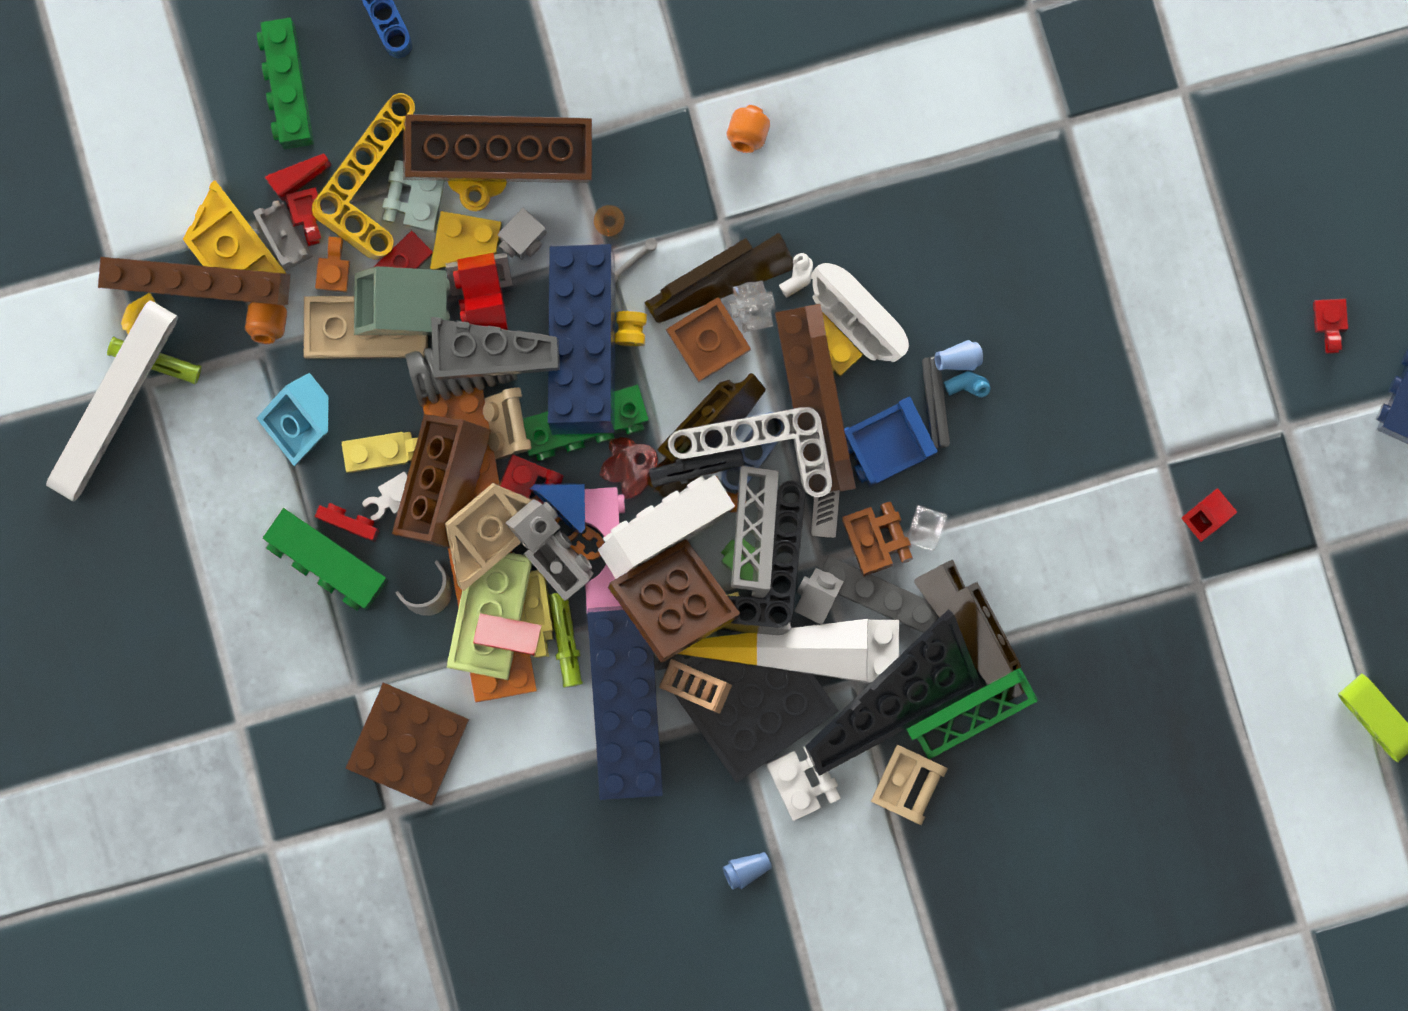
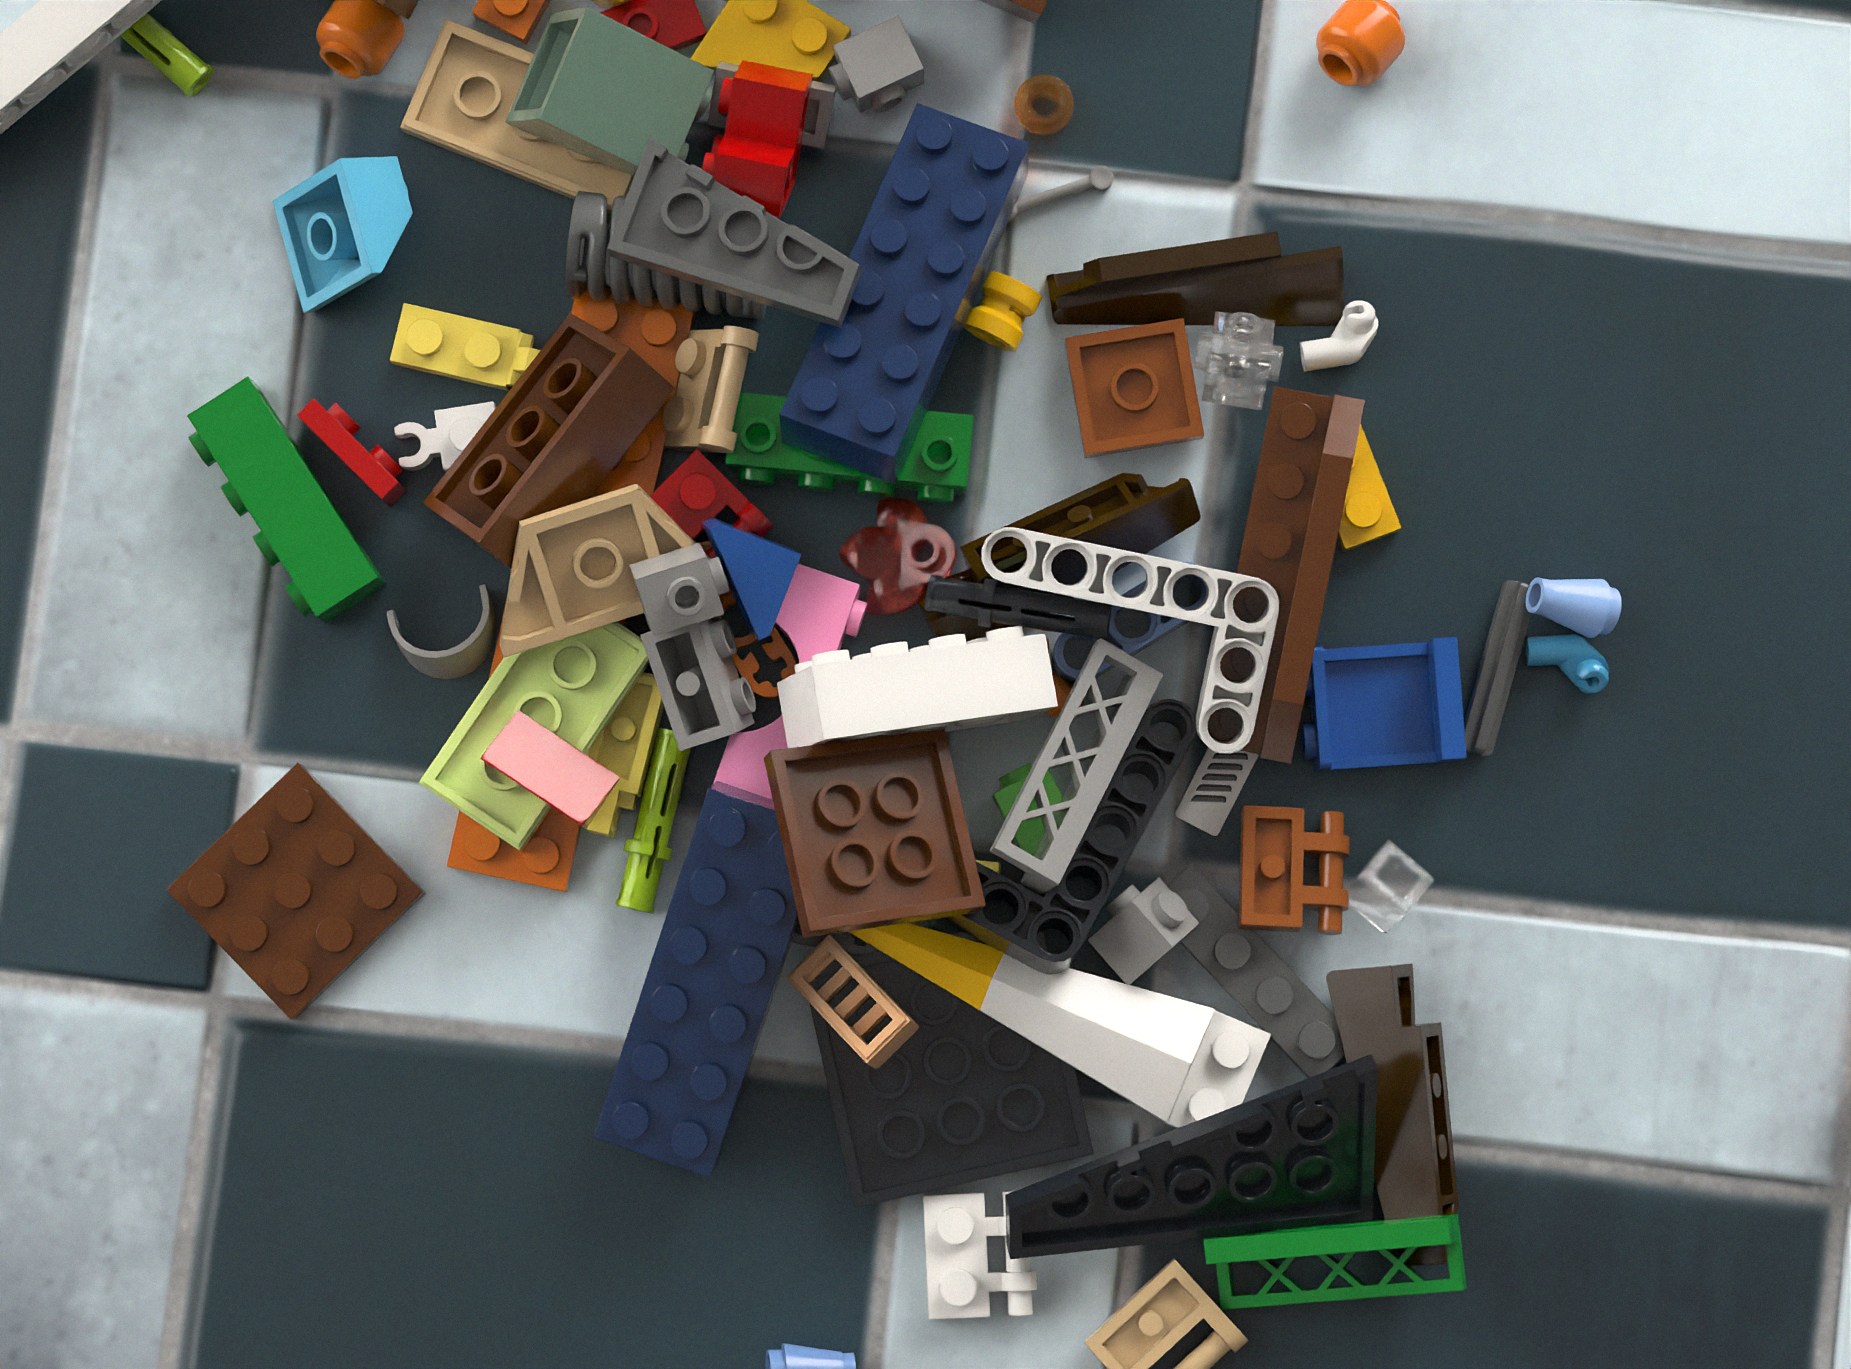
camera: 25 degrees right, 0 degrees up
white brick [811,263,909,362] -> none

